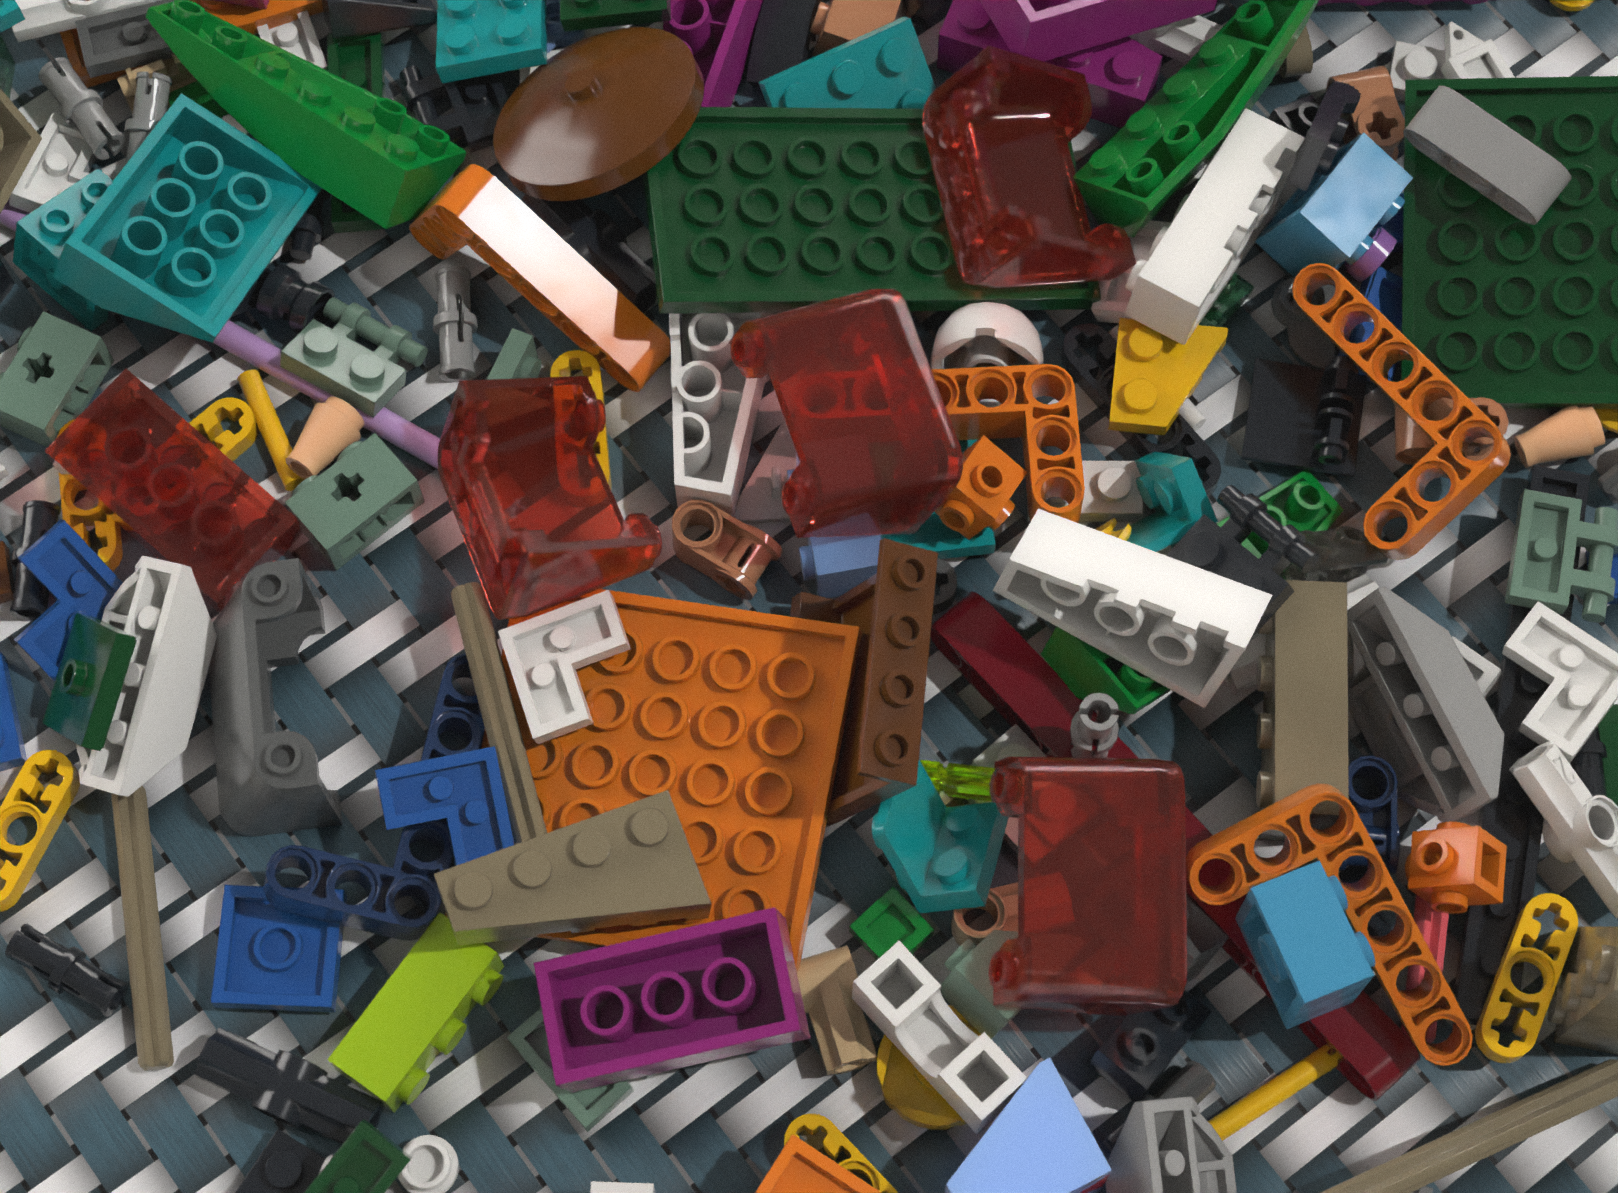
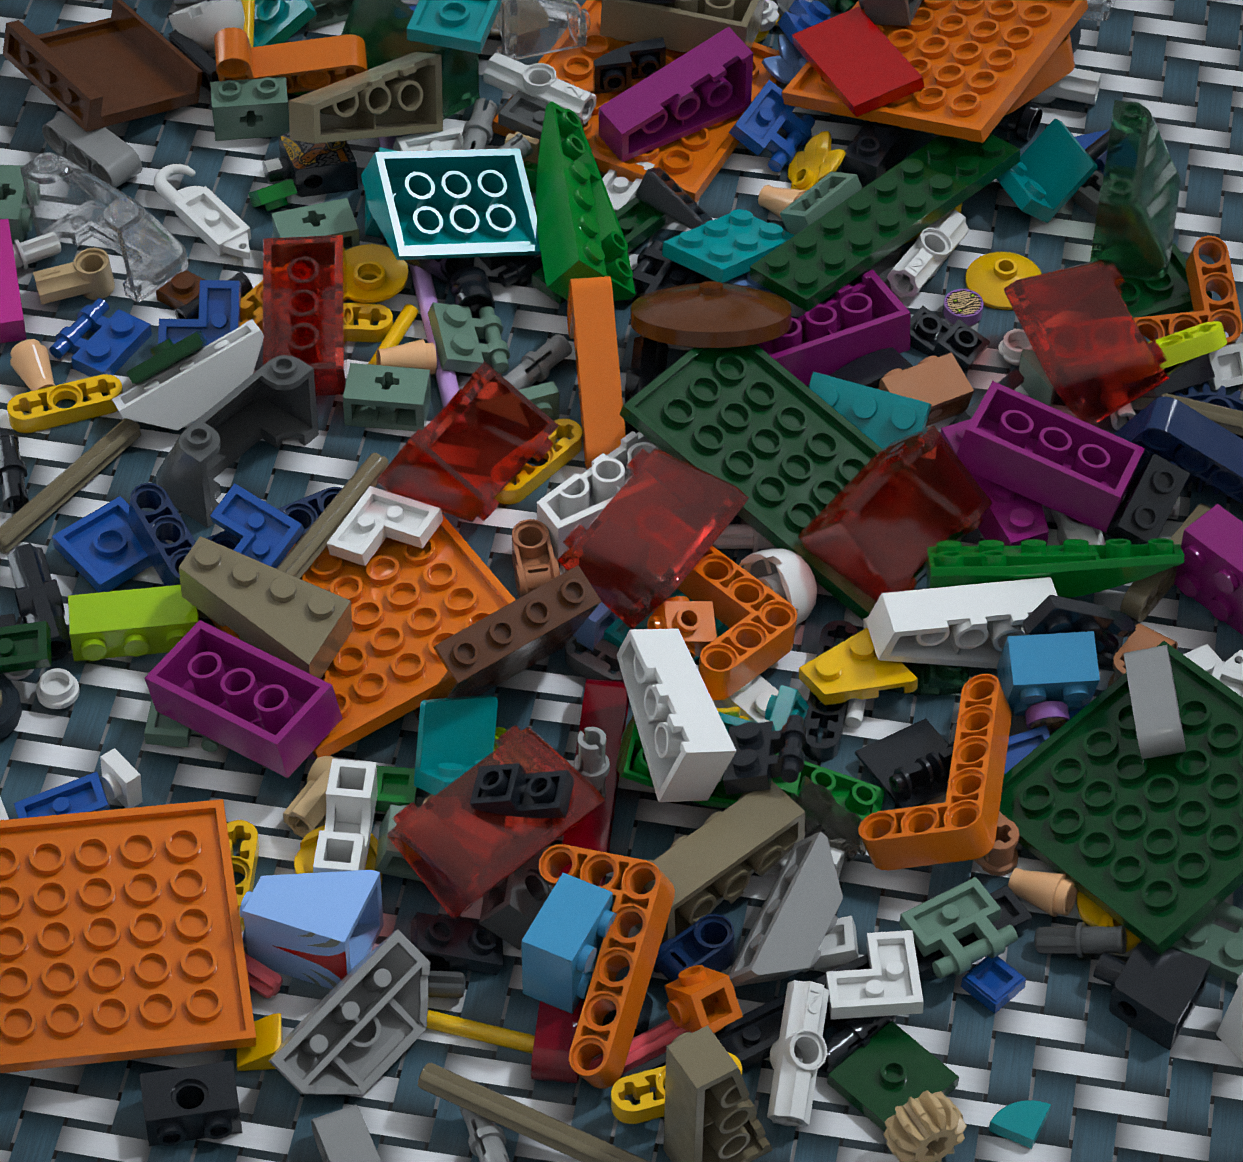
camera: 45 degrees right, 20 degrees down
none -> yellow dish [330,244,409,303]
none -> black slope [470,763,575,818]

